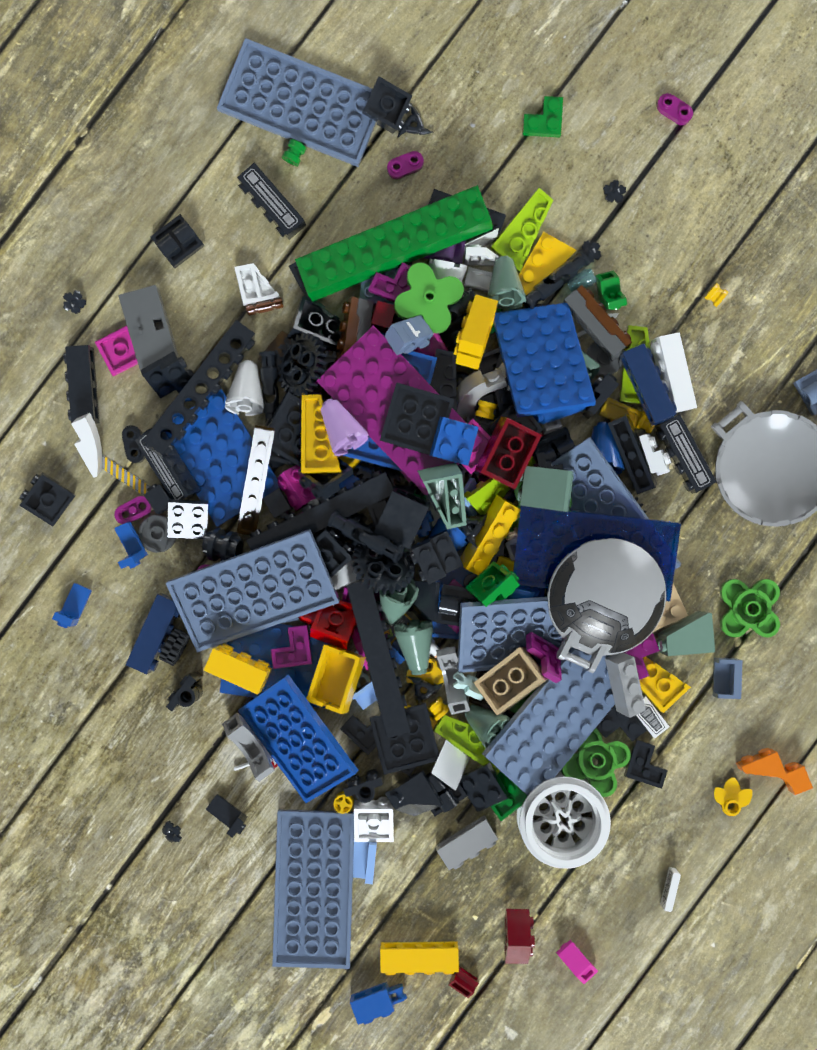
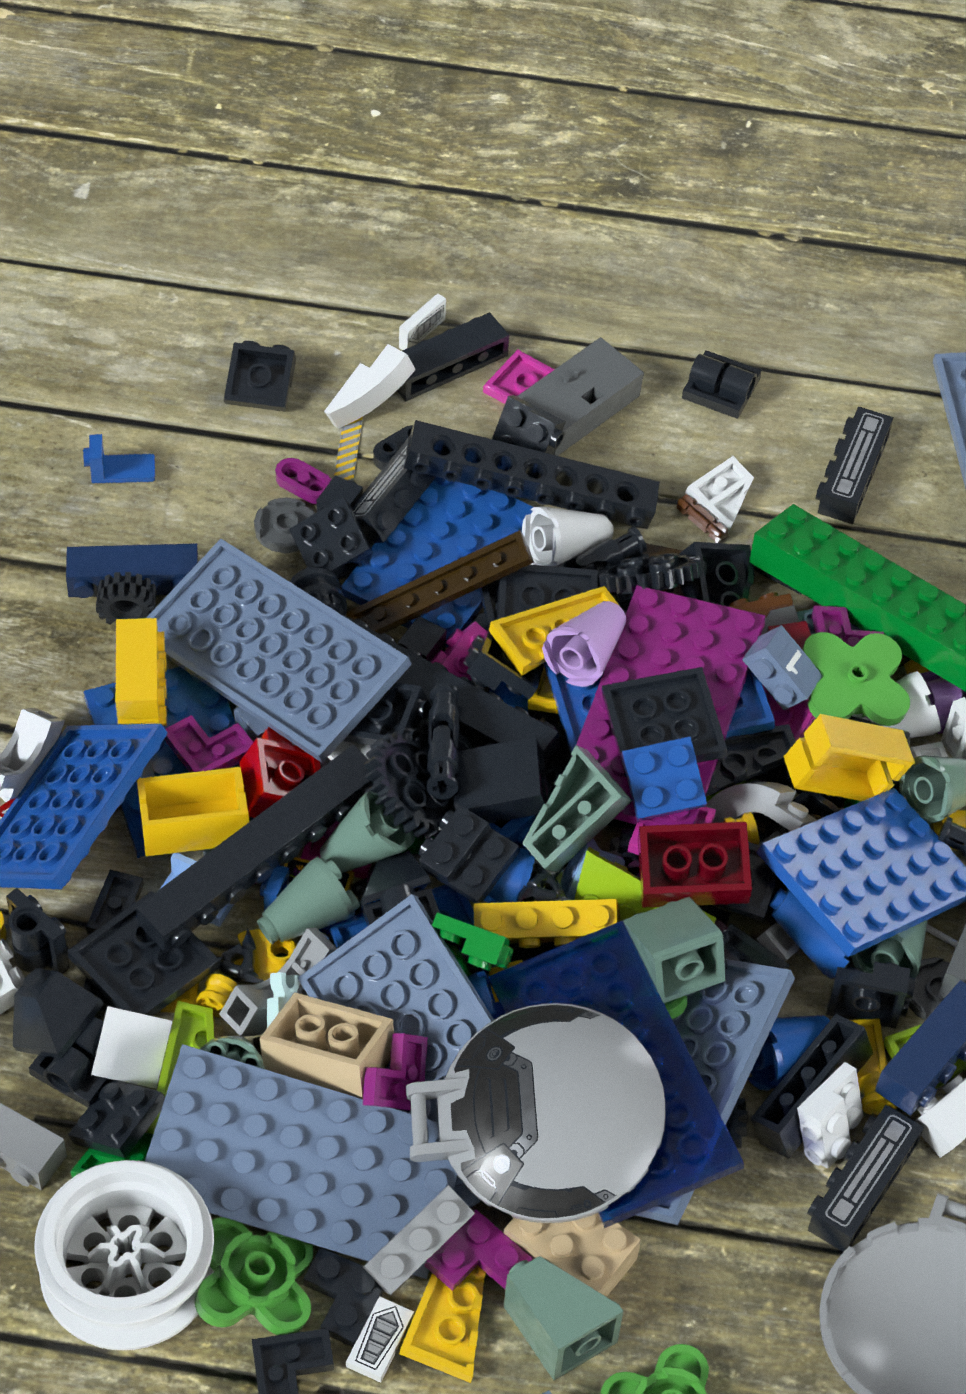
camera: 55 degrees right, 35 degrees down
black plant [63,290,86,314] -> none
blue bracket [115,521,148,569] -> none
black plate [166,671,203,711] -> none
green wheel [281,139,307,167] -> none
none -> white tile [399,294,446,350]

